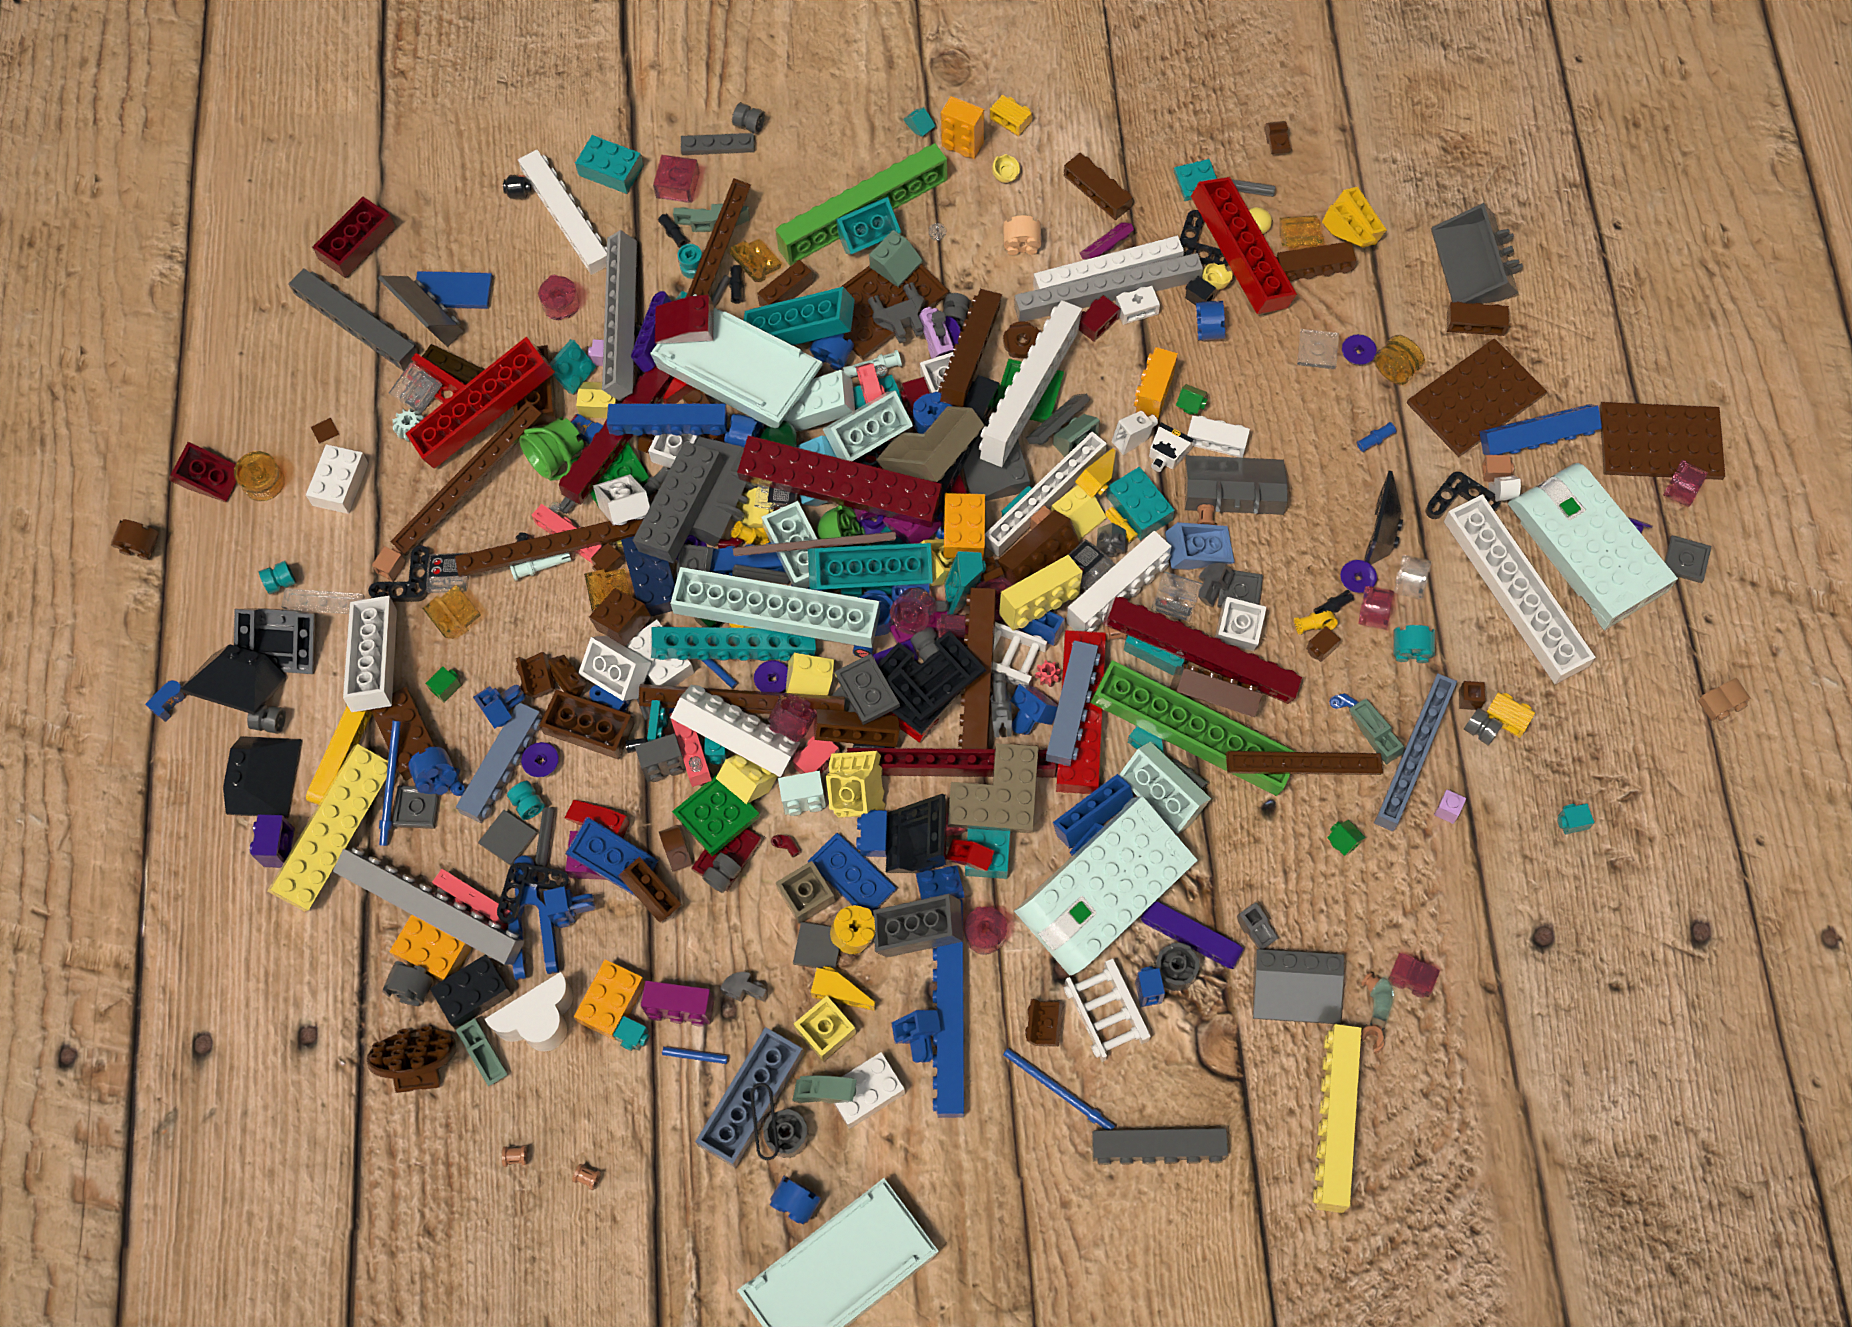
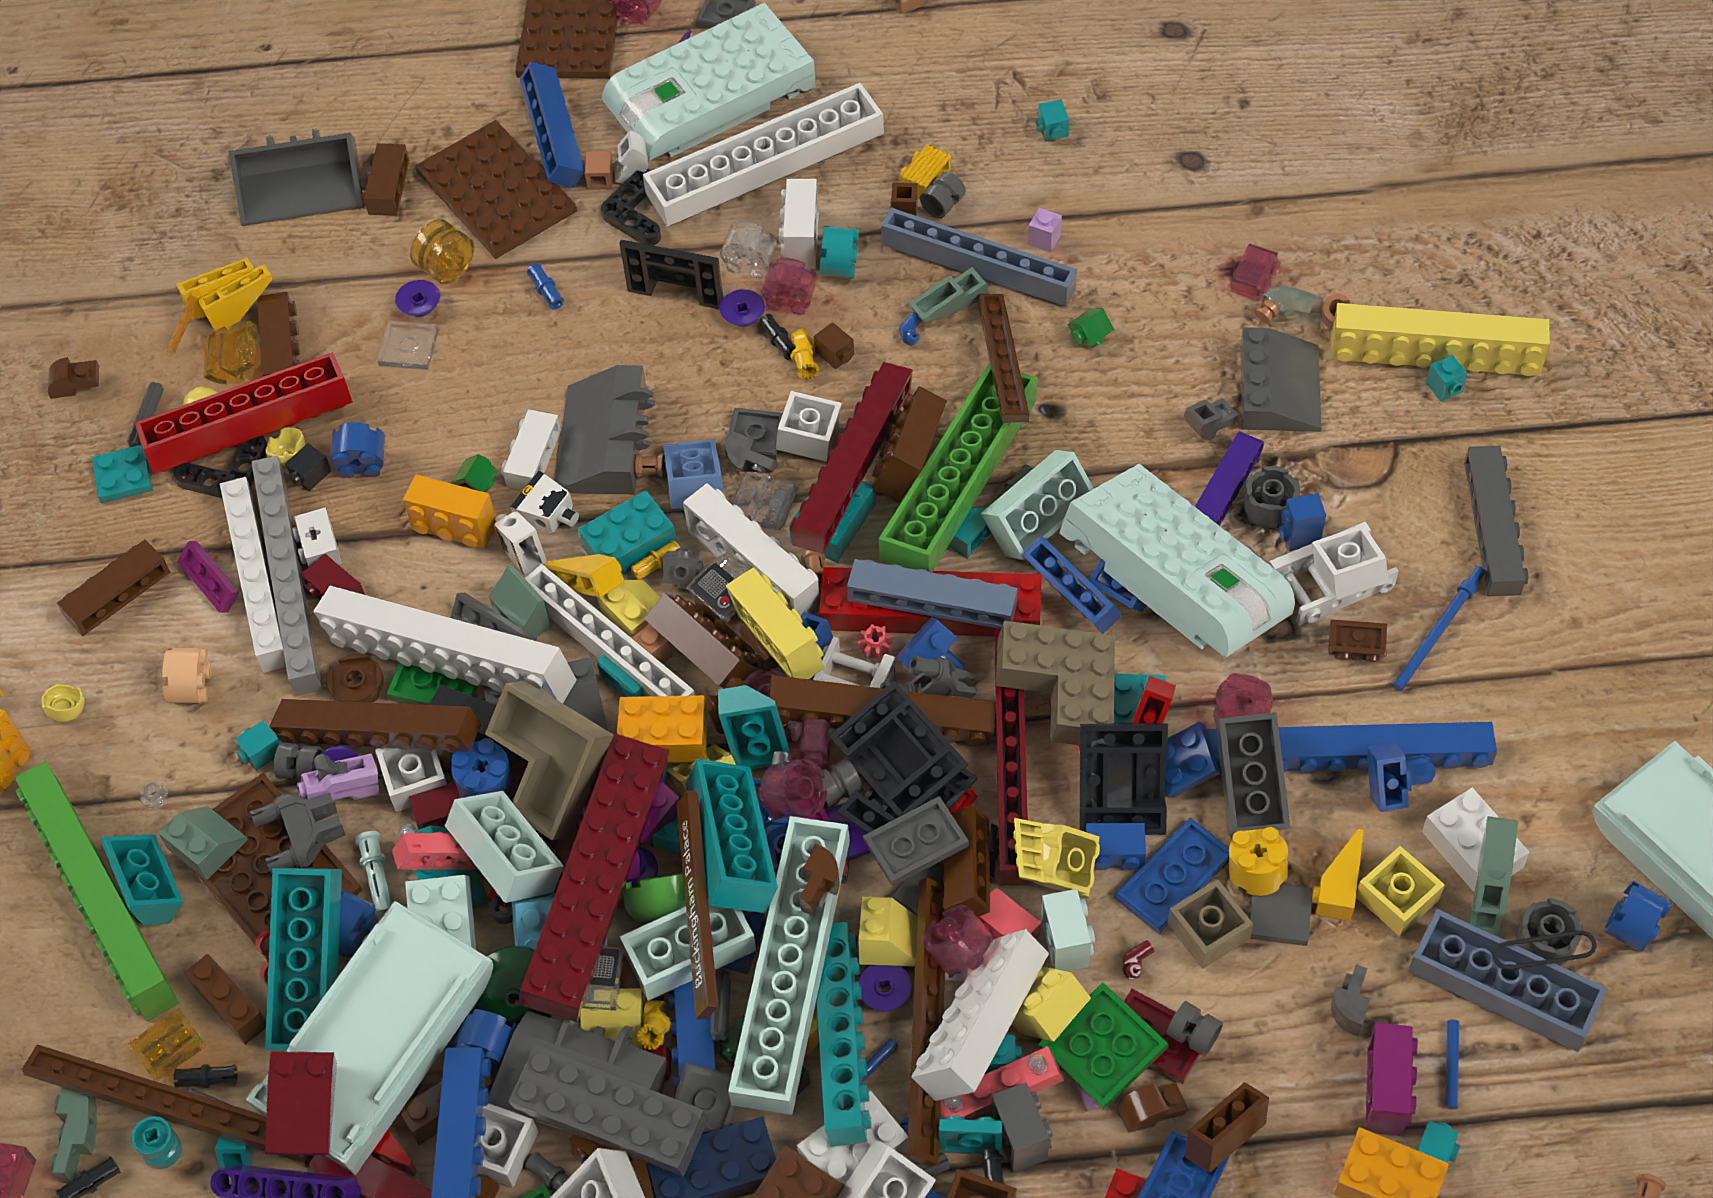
camera: 90 degrees left, 10 degrees down
none -> light orange piece [165,289,201,358]
none -> teal brick [235,720,280,771]
none -> white brick [779,179,819,269]
none -> reddish brown brick [799,844,840,915]
none -> white brick [1312,525,1388,600]
none -> teal brick [1426,355,1467,402]

